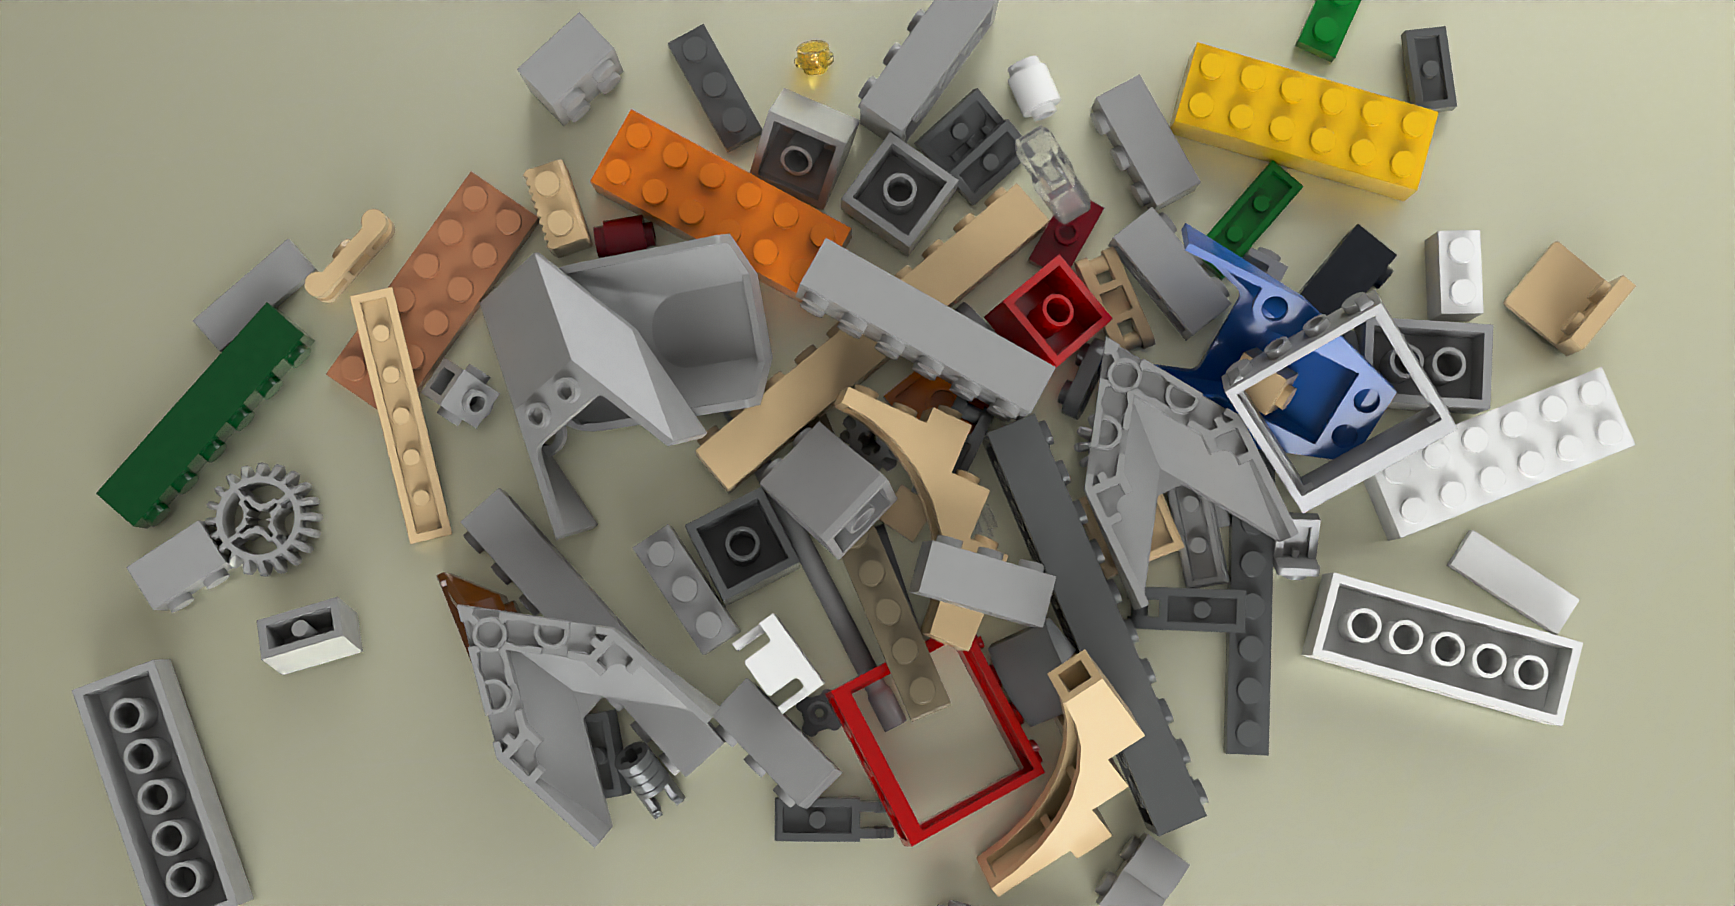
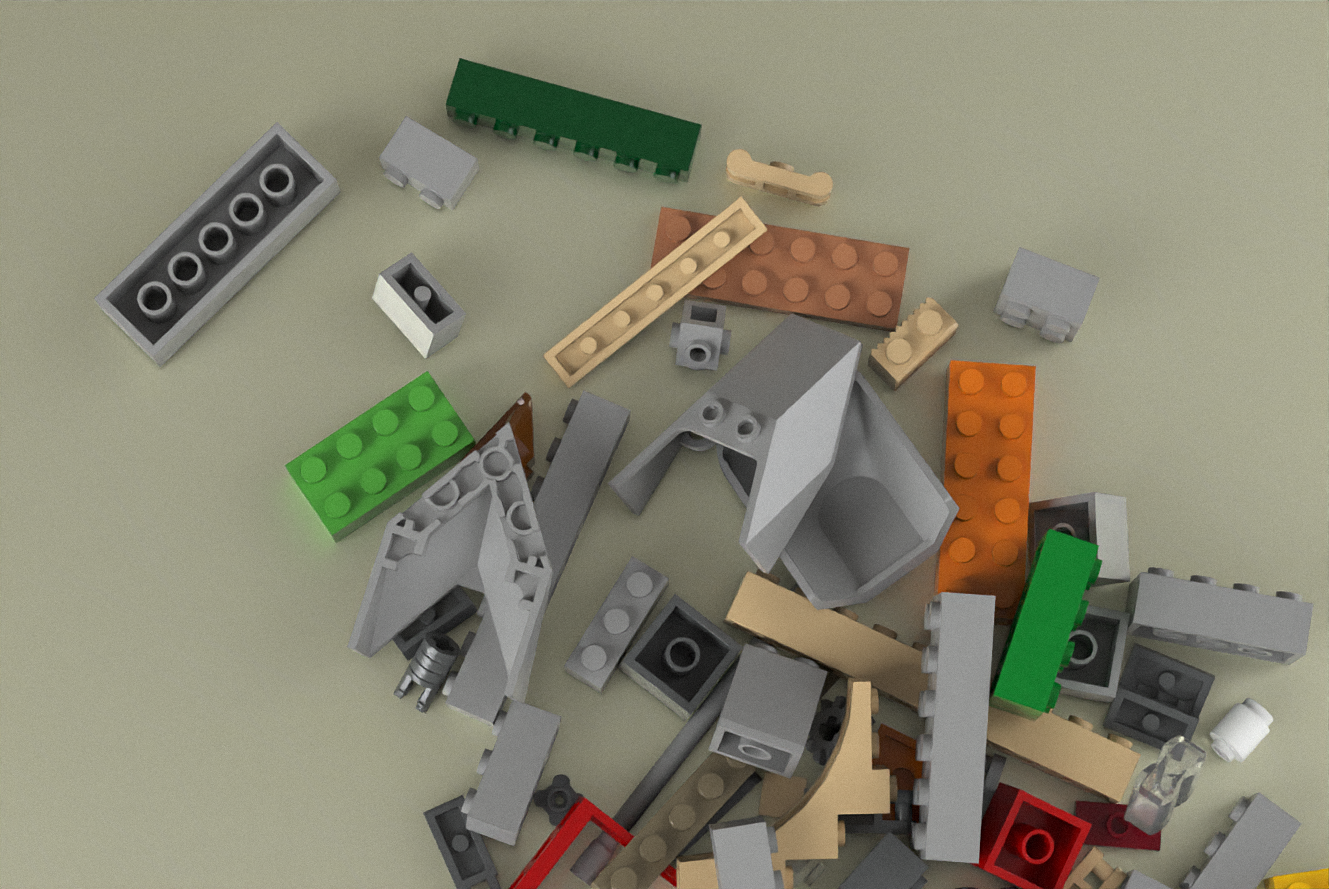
camera: 65 degrees right, 5 degrees down
light grey tile [193,239,319,352] -> none
light grey gear [204,462,323,577] -> none
dark red brick [593,214,657,258] -> none
dark grey plate [668,24,763,153] -> none
white panel [732,613,825,714] -> none
clear yellow plate [794,40,834,75] -> none
none -> bright green brick [284,371,476,543]
none -> green brick [989,529,1103,721]

